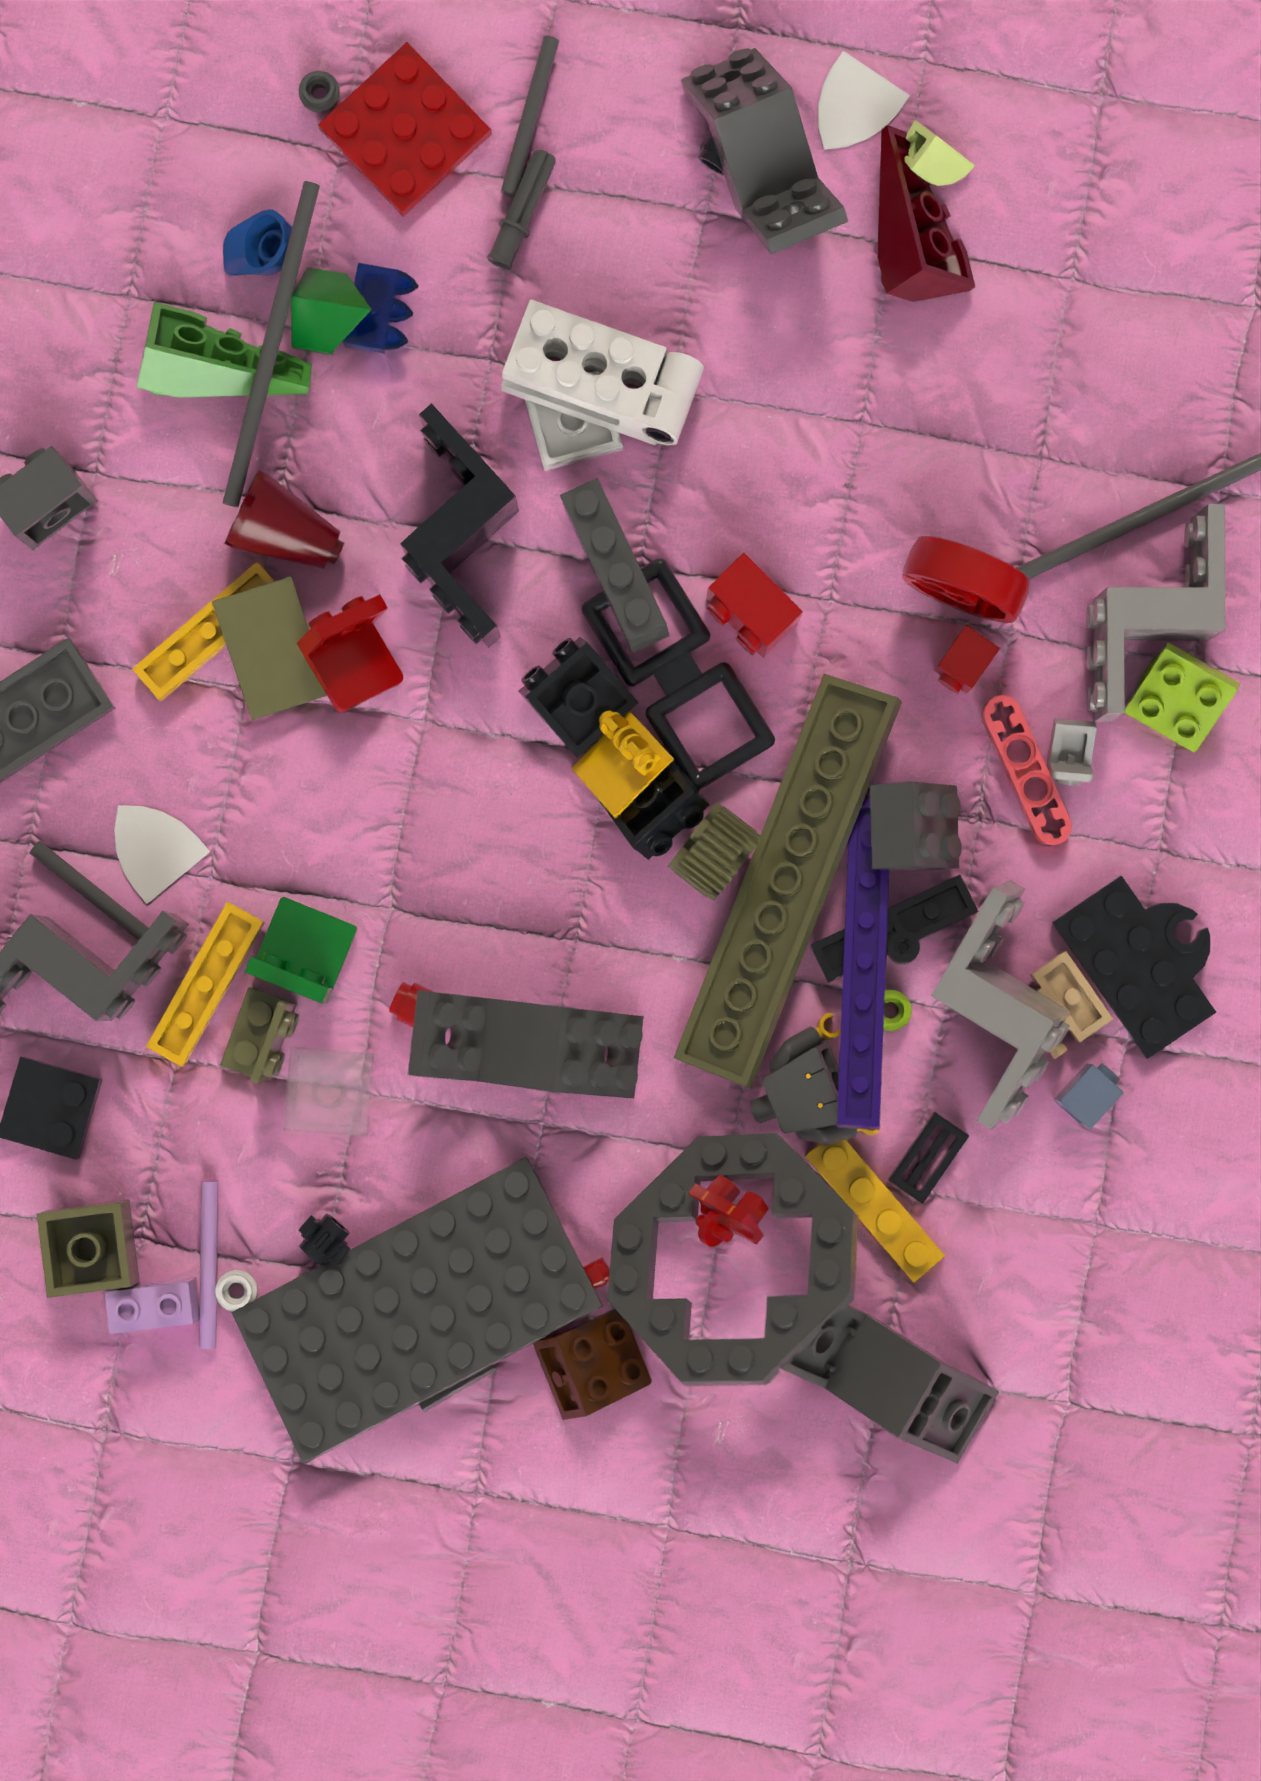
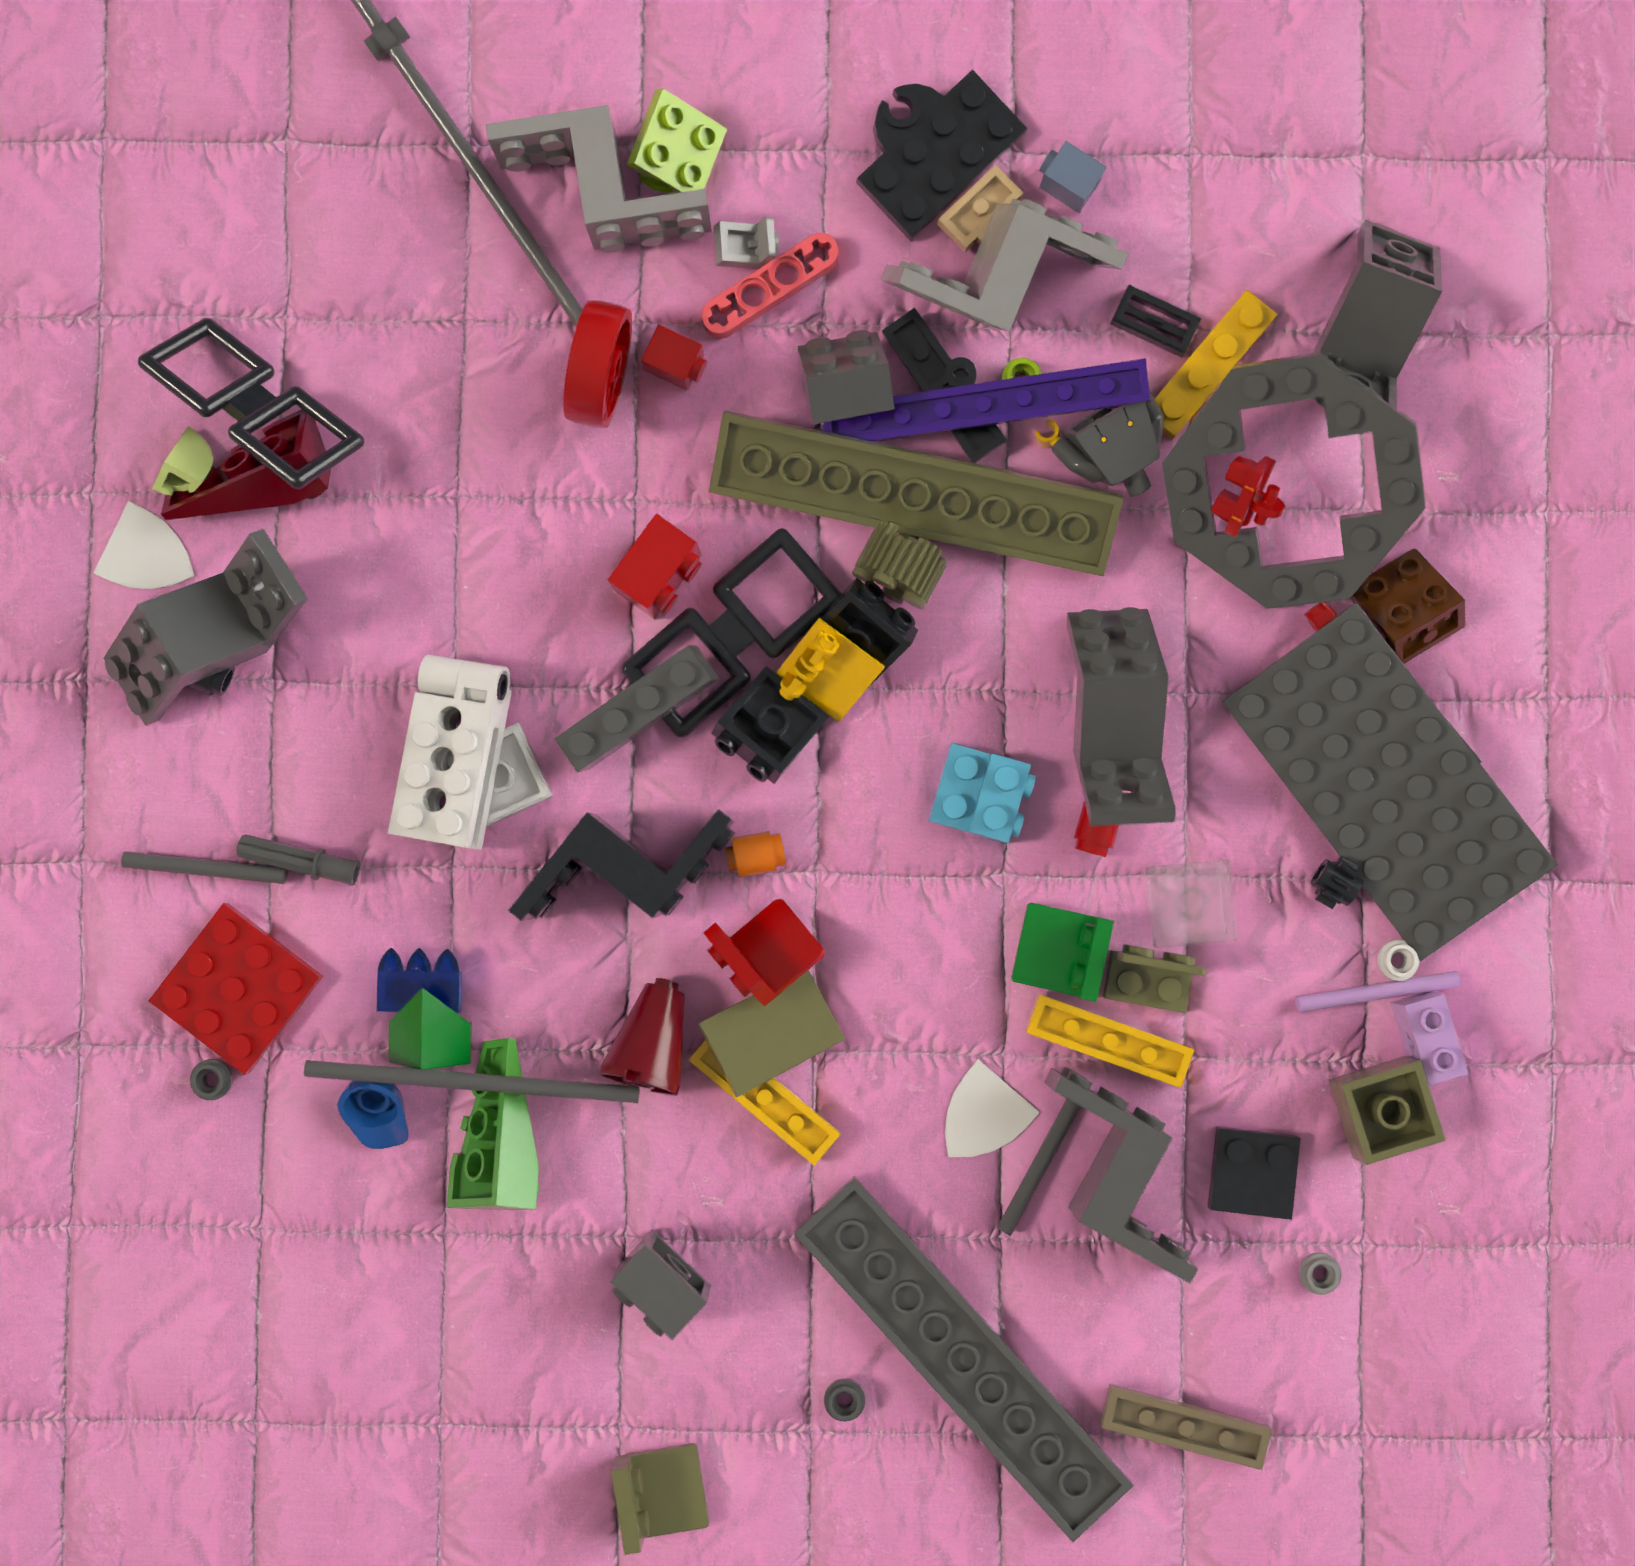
camera: 100 degrees left, 0 degrees up
none -> black bar [138,318,364,489]
none -> orange brick [725,831,786,878]
none -> medium azure plate [928,743,1036,844]

